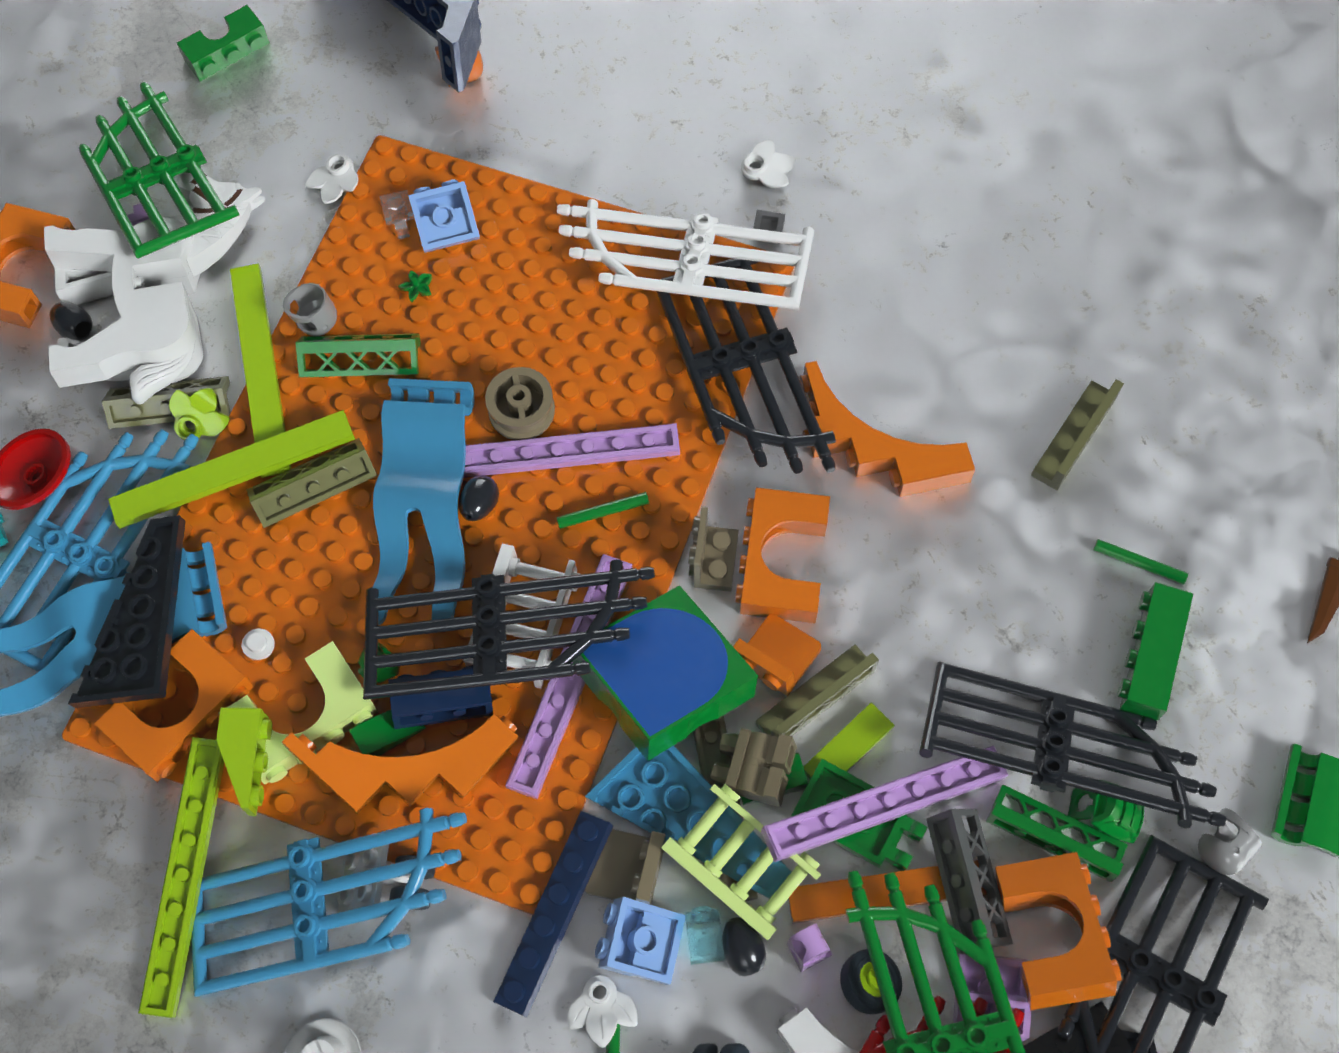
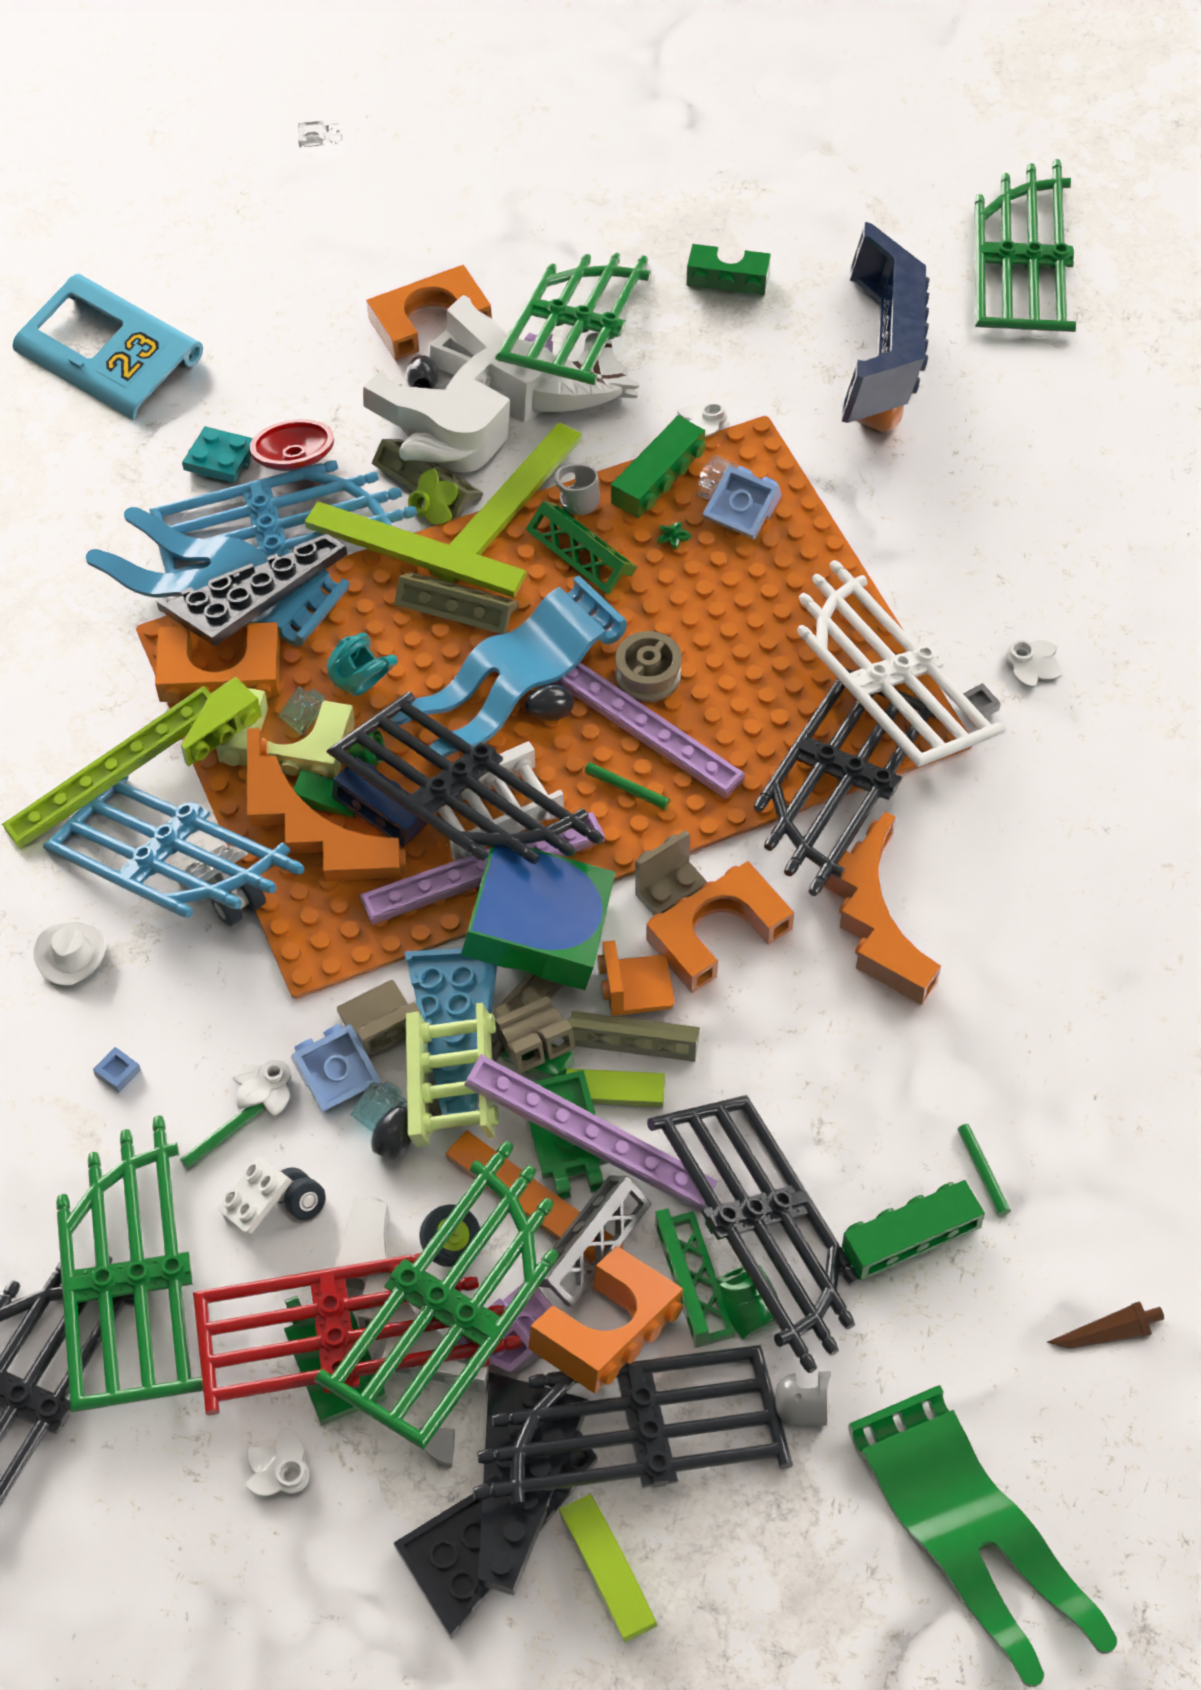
camera: 45 degrees right, 10 degrees down
white plate [242,628,275,660] -> none
dark blue plate [493,811,614,1018] -> none
lavender leg [786,924,832,972] -> none
olive fence [1031,379,1124,491] -> none
none -> clear light blue bracket [278,686,326,735]
none -> teal helmet [326,633,398,696]
none -> green brick [611,415,706,518]

